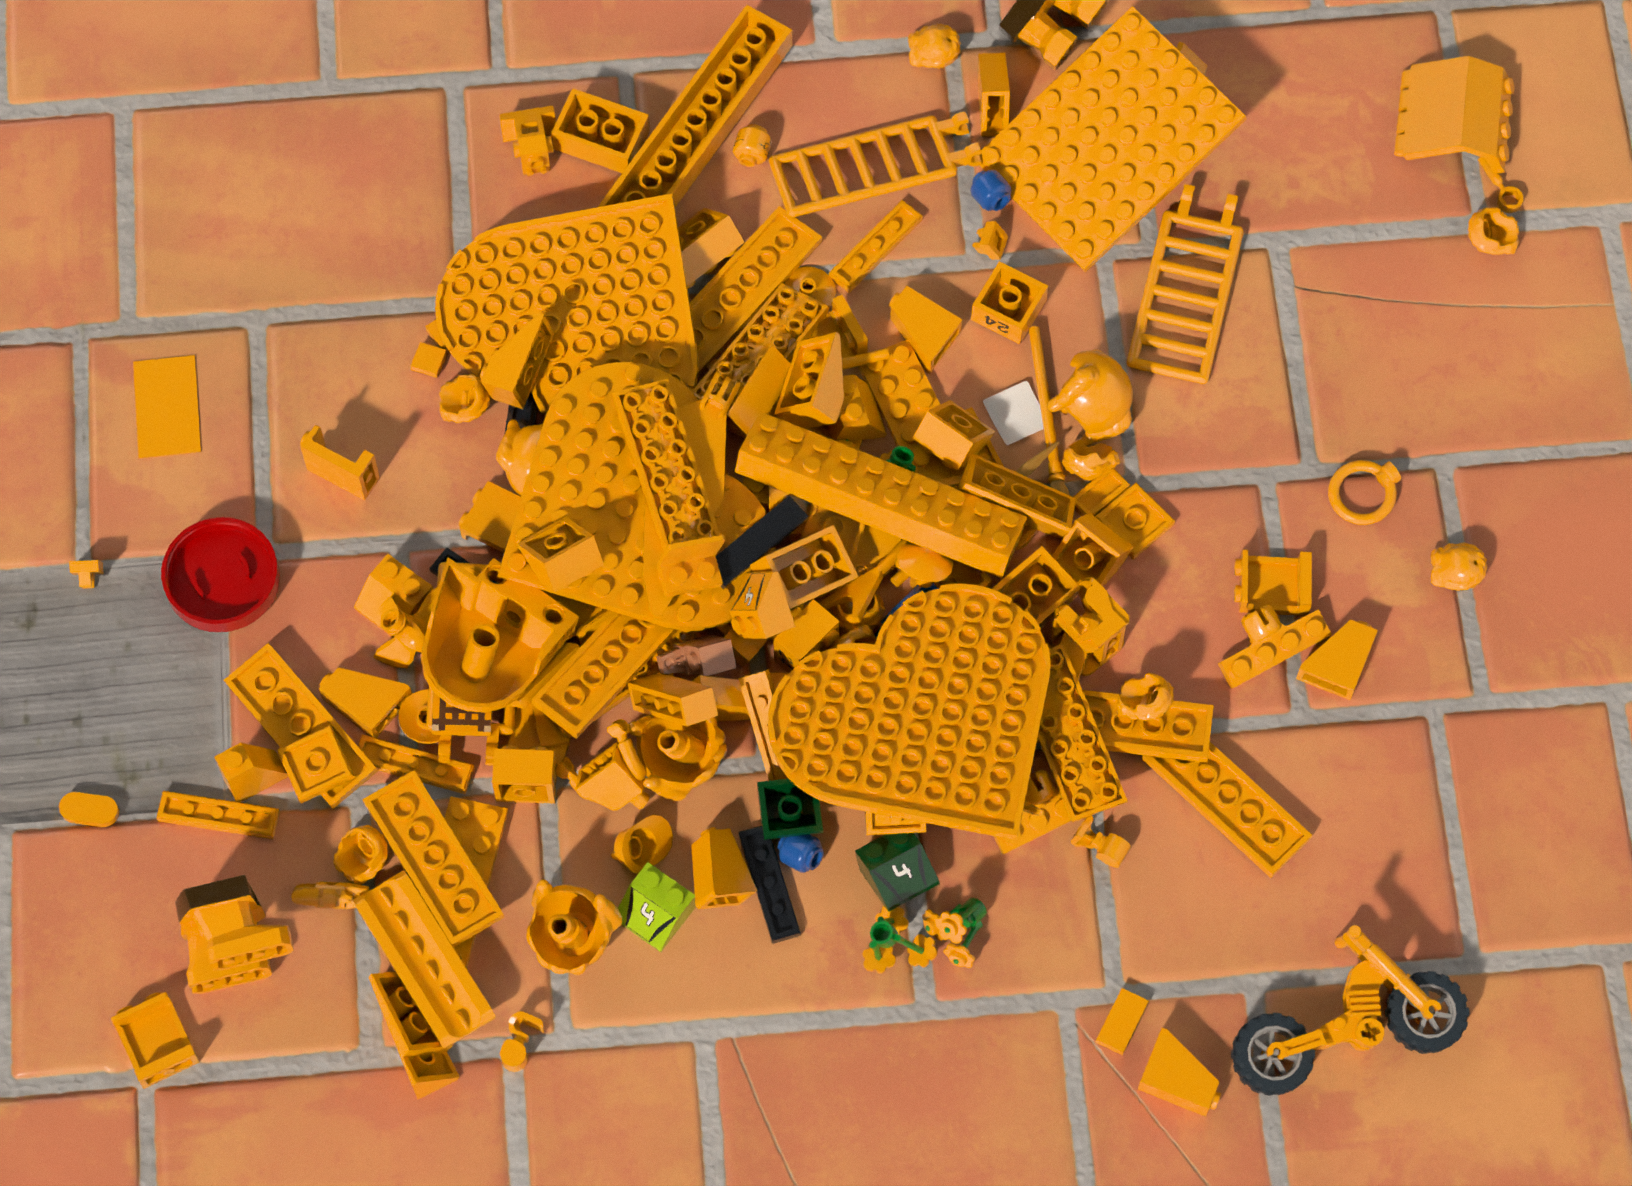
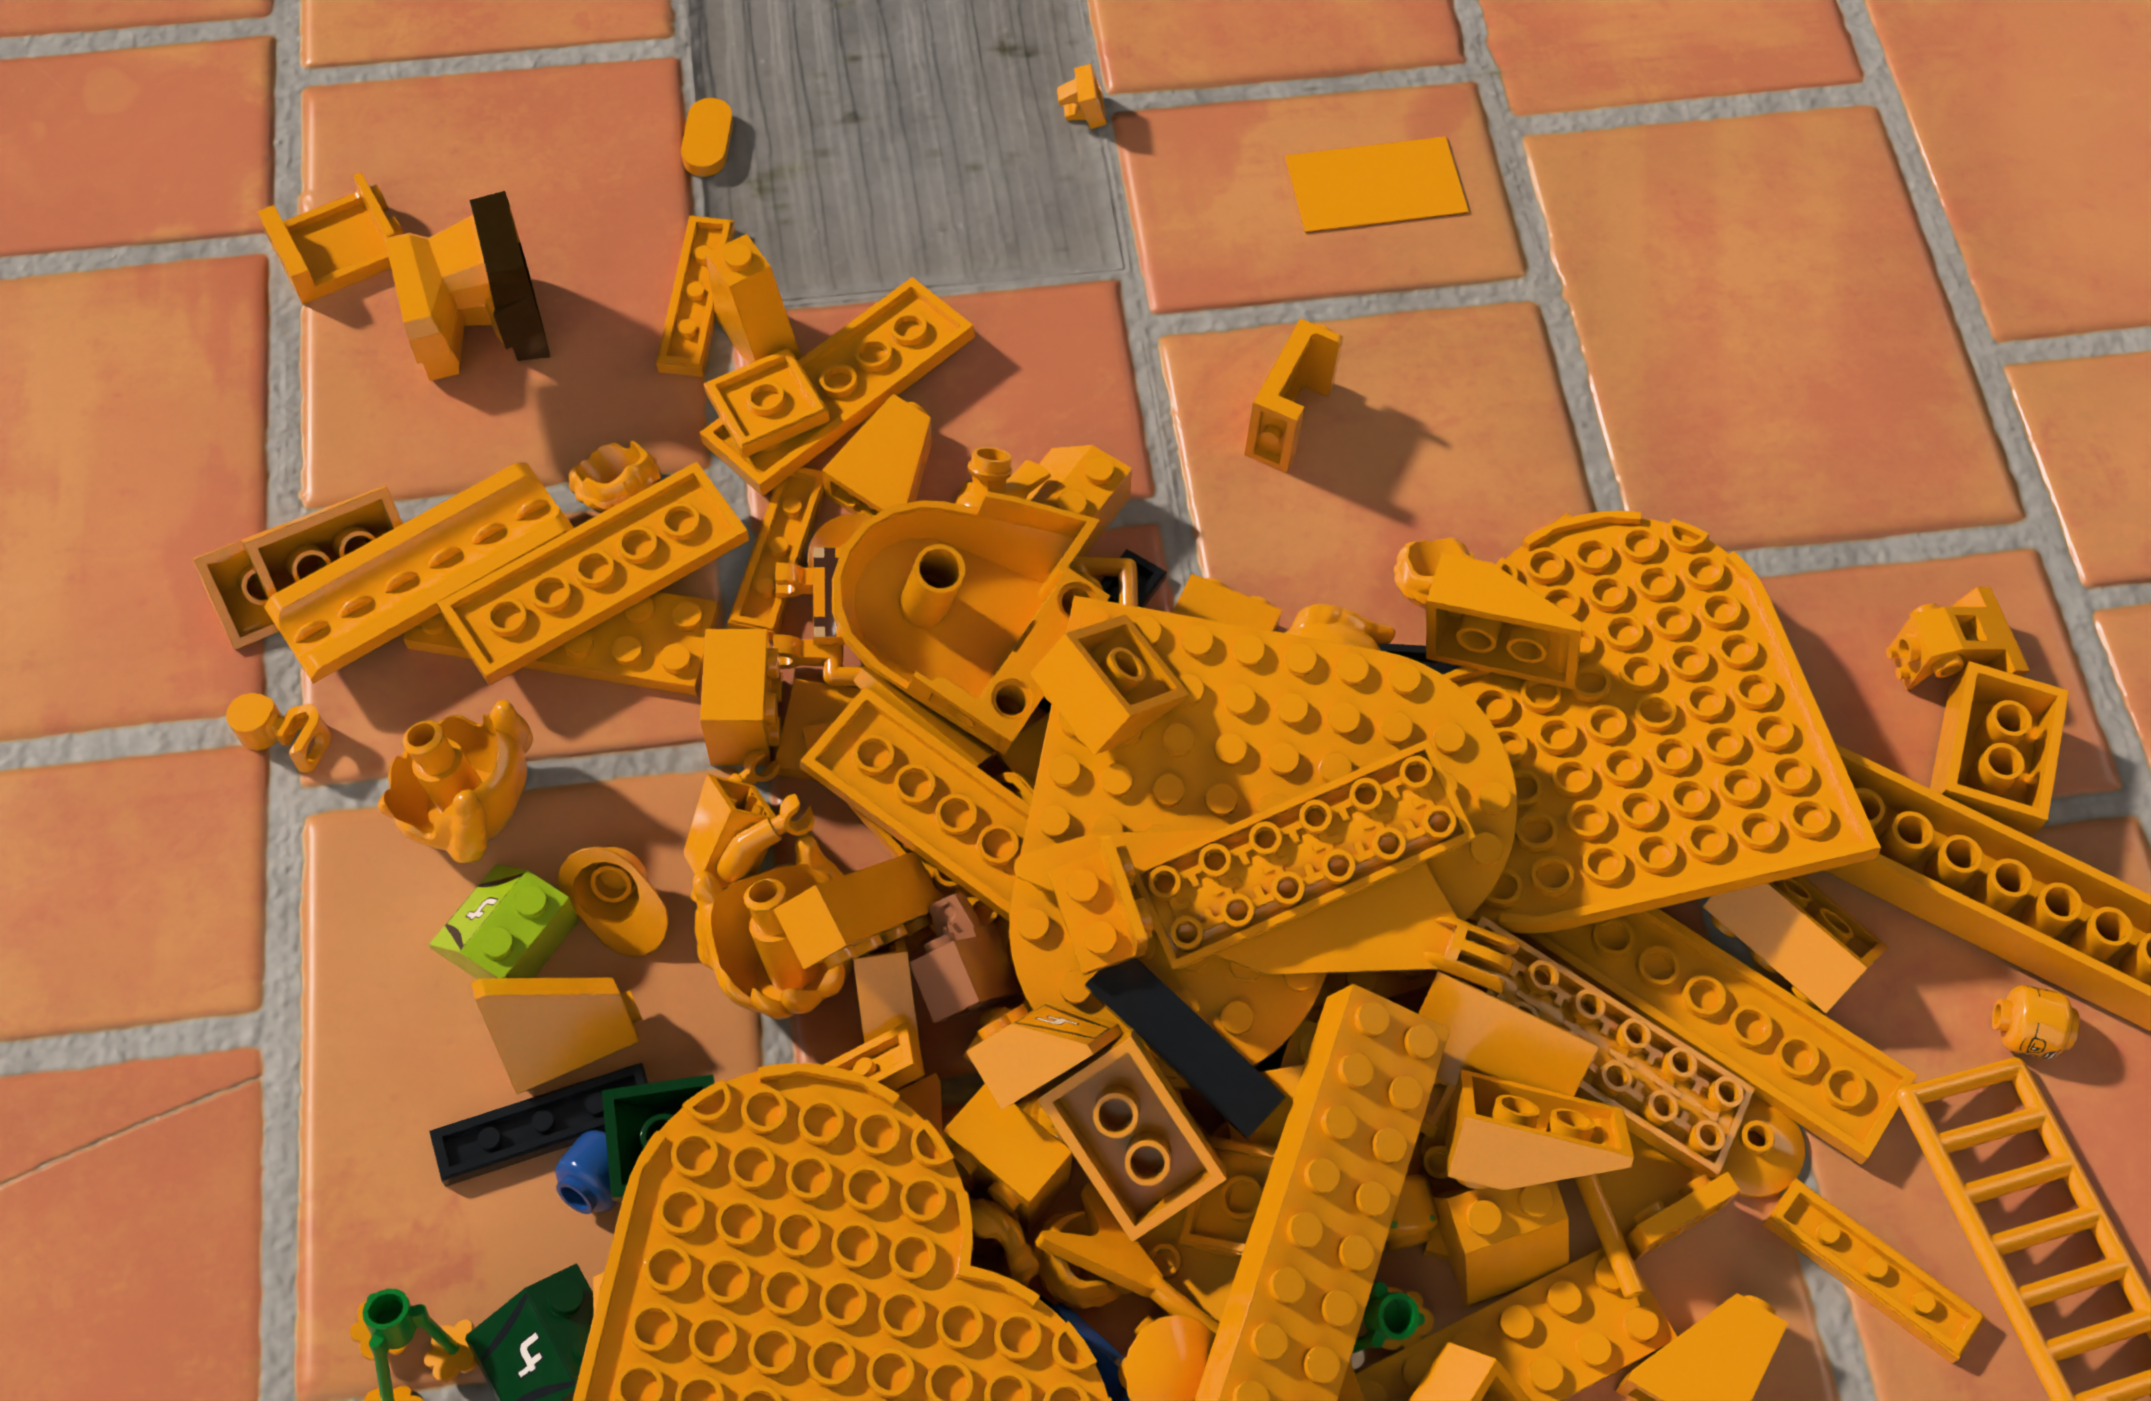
camera: 85 degrees right, 5 degrees down
red brick [161,517,280,632] -> none
light orange hinge [291,881,370,909] -> none
light orange tile [410,342,447,378] -> none

